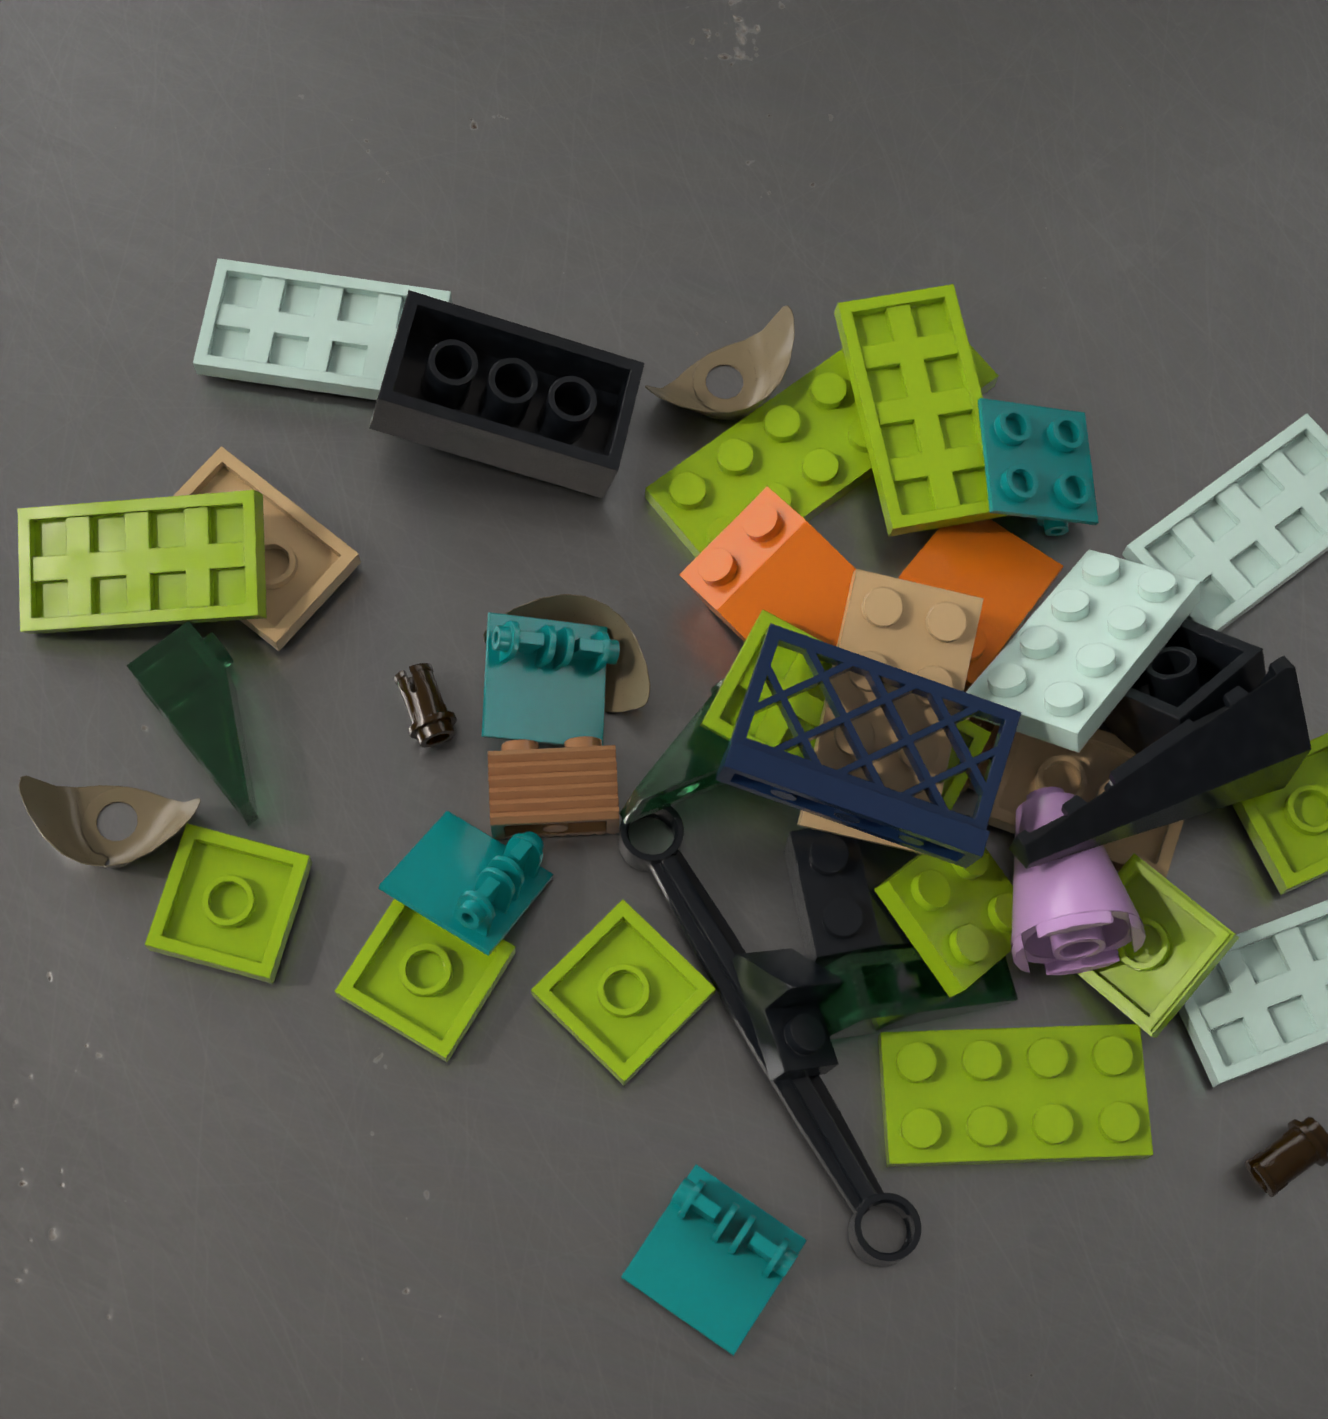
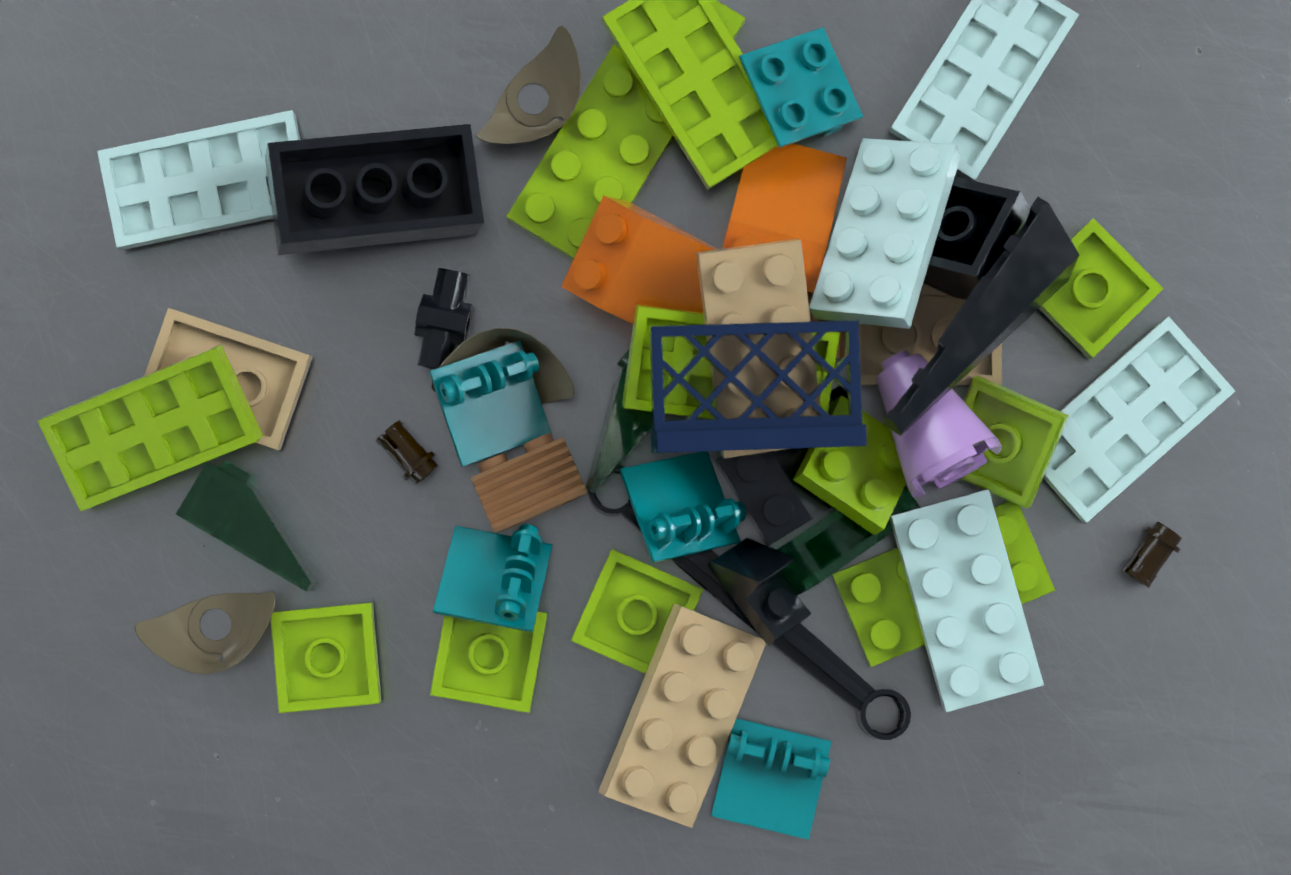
camera: 20 degrees left, 15 degrees up
none -> black axle [414,268,473,369]
none -> tan plate [598,603,766,828]
none -> teal hinge [619,451,746,563]
none -> light aqua plate [890,489,1044,712]

